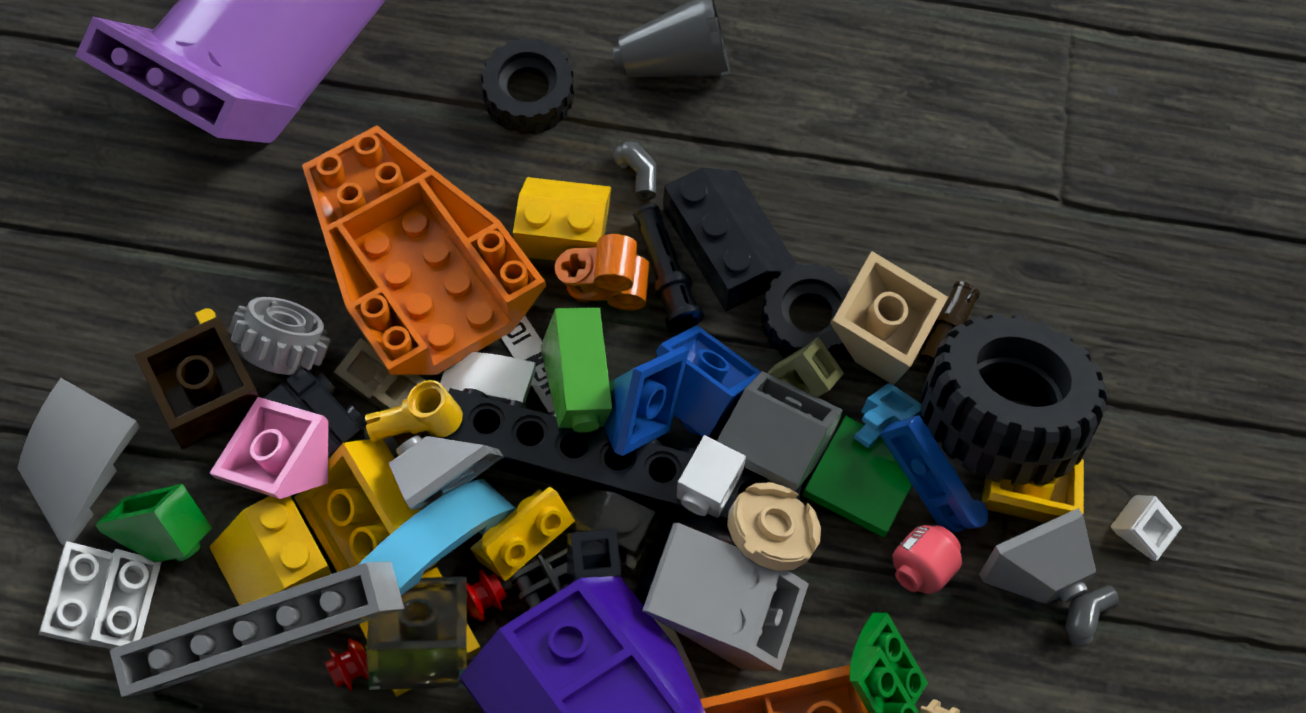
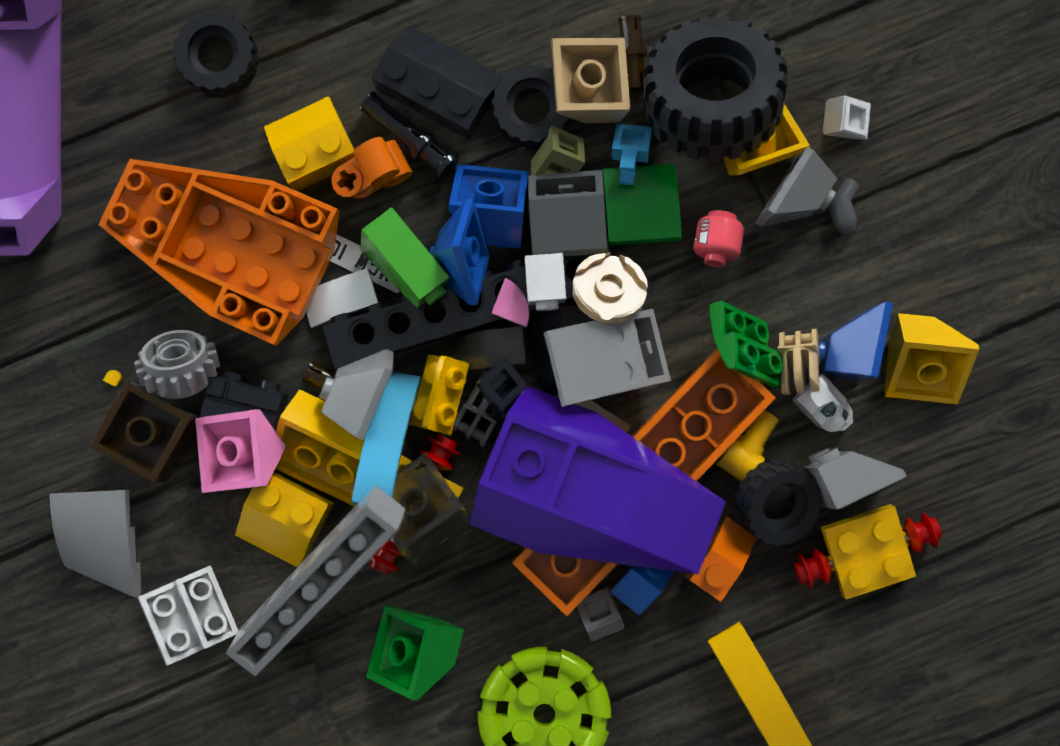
camera: 30 degrees left, 20 degrees up
green slope [95,484,212,563] -> none
dark tan slope [332,338,426,411] -> none
yellow pin [365,380,463,443] -> none
dark grey arm [613,141,657,200] -> none
blue plate [879,415,988,533] -> none
none -> bright pink tile [491,278,529,327]

